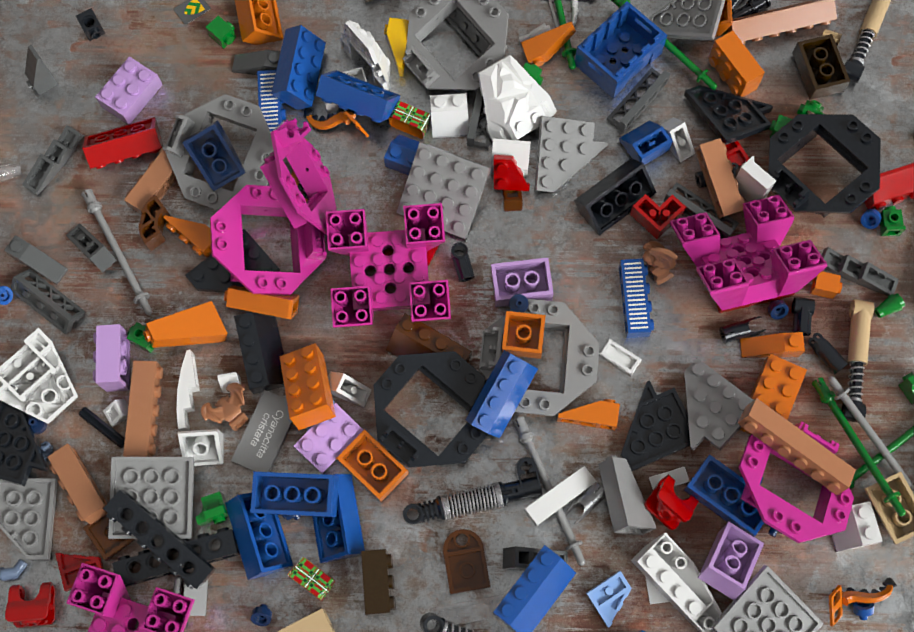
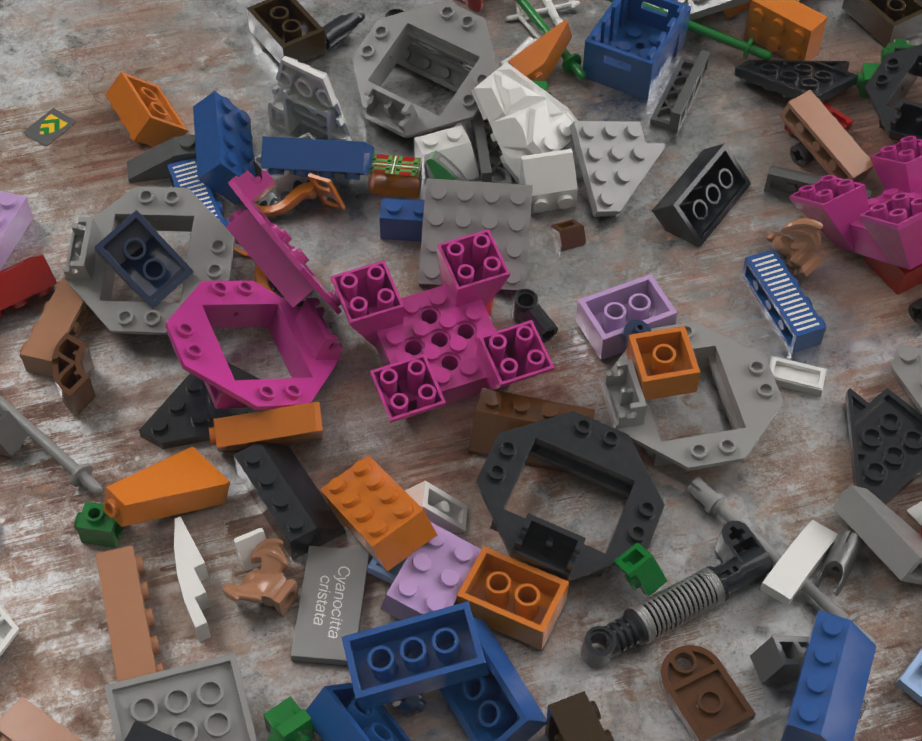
camera: 20 degrees left, 20 degrees down
black axle [79,407,125,448] -> none
lavender brick [93,324,130,392] -> none
white slope [103,399,128,427] -> none
orange slope [163,215,212,258] -> none
white slope [178,429,224,466] -> none
green brick [206,15,236,49] -> none
yellow slope [384,17,409,77] -> none
slope [466,350,538,438] -> none
red wing [494,155,530,191] -> none
orange slope [557,399,620,431] -> none
blue slope [619,120,673,165] -> none
red brick [630,194,686,239] -> none
white slope [660,117,695,163] -> none
white container [736,156,776,202] -> none
none -> slope [426,151,468,181]
none -> green brick [614,542,668,596]

